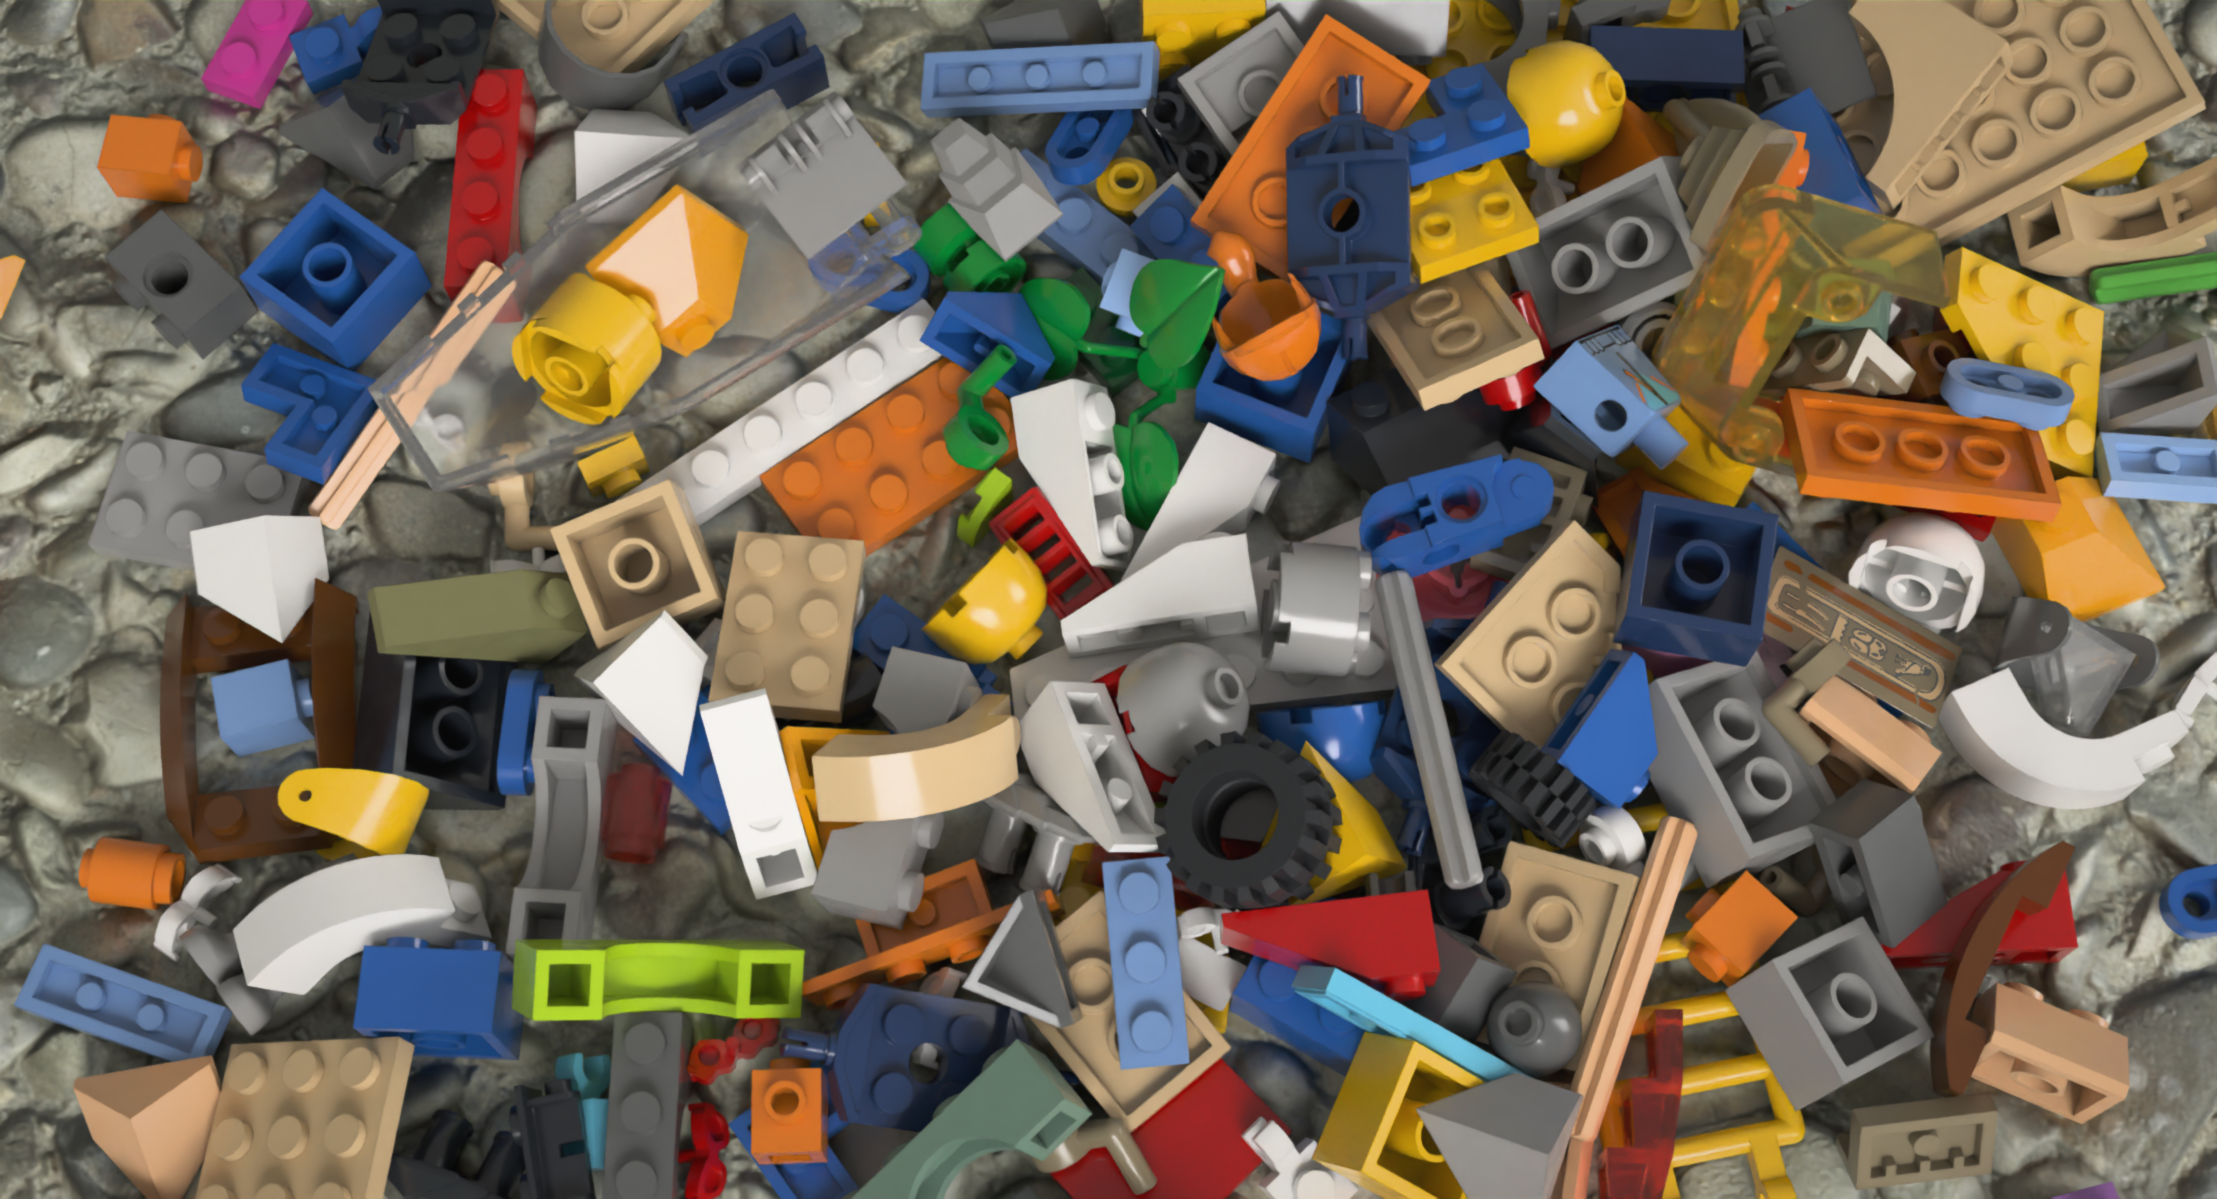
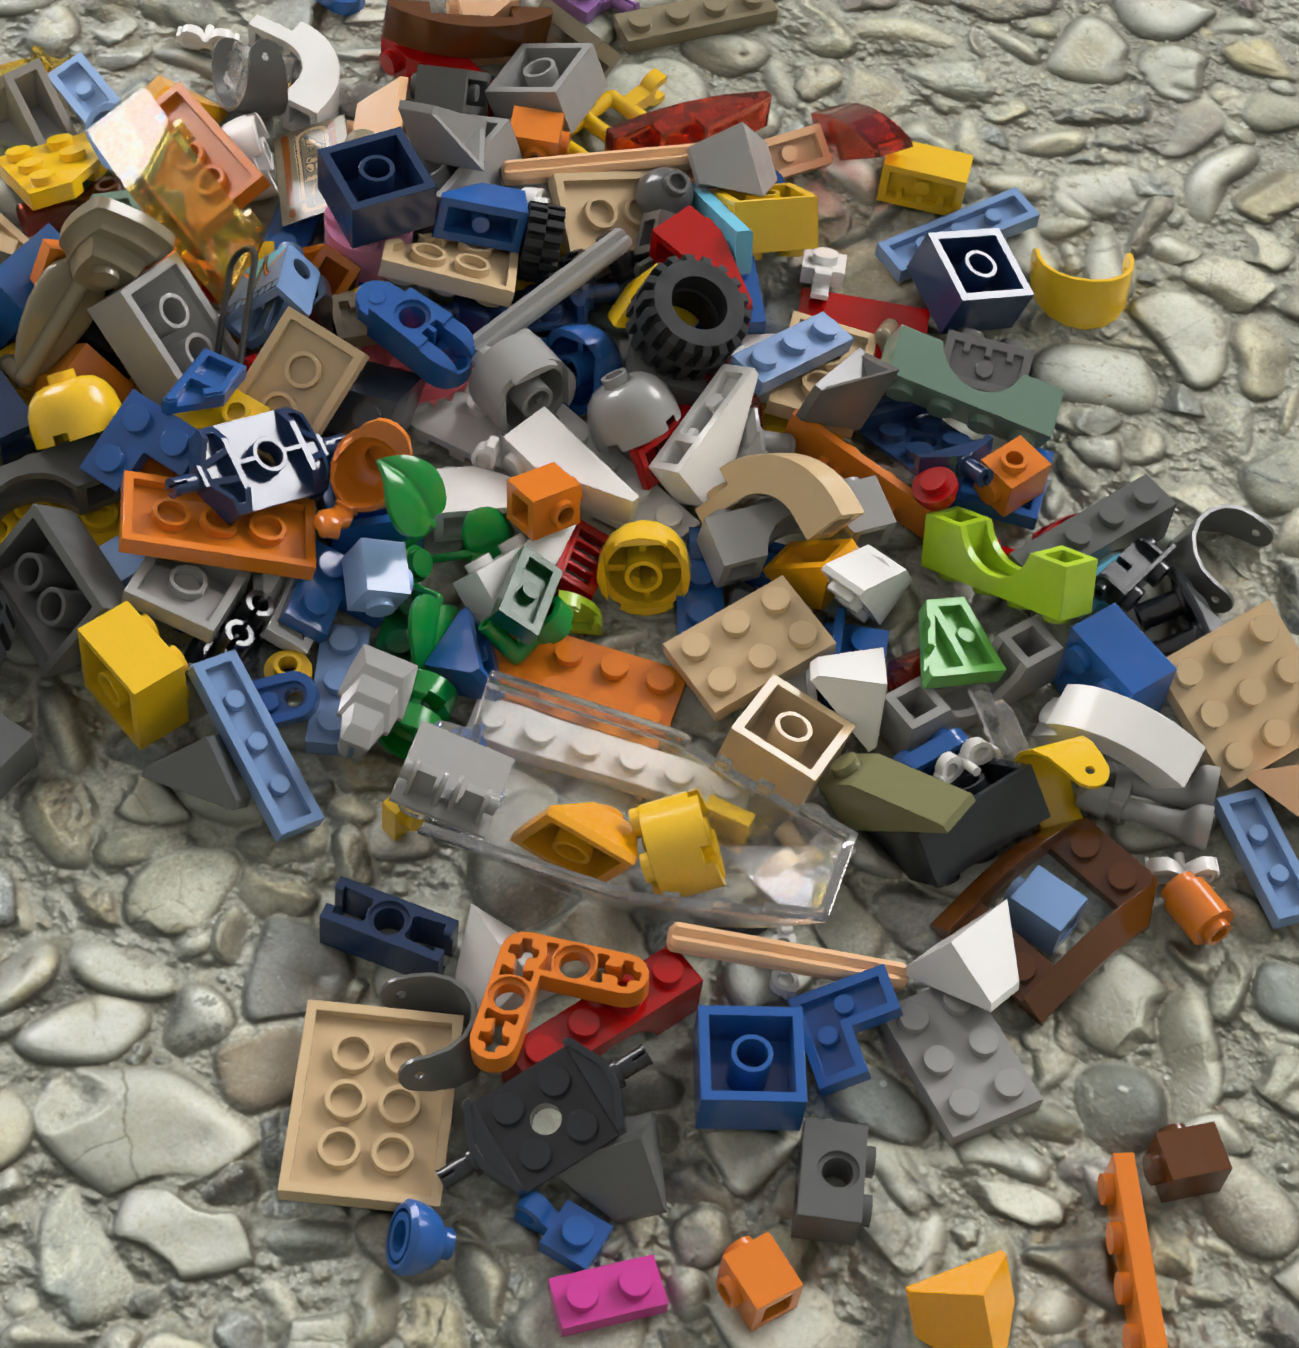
camera: 135 degrees left, 15 degrees down
none -> blue tile [161,348,247,415]
none -> black piece [214,245,258,364]
none -> light grey slope [398,100,487,172]
none -> orange beam [470,931,649,1073]
none -> white piece [471,435,500,472]
none -> plate [489,545,563,645]
none -> orange brick [507,462,583,541]
none -> red plate [912,467,959,511]
none -> bright green wing [918,597,1006,689]
none -> white piece [933,737,1002,784]
none -> clear tile [967,683,1030,761]

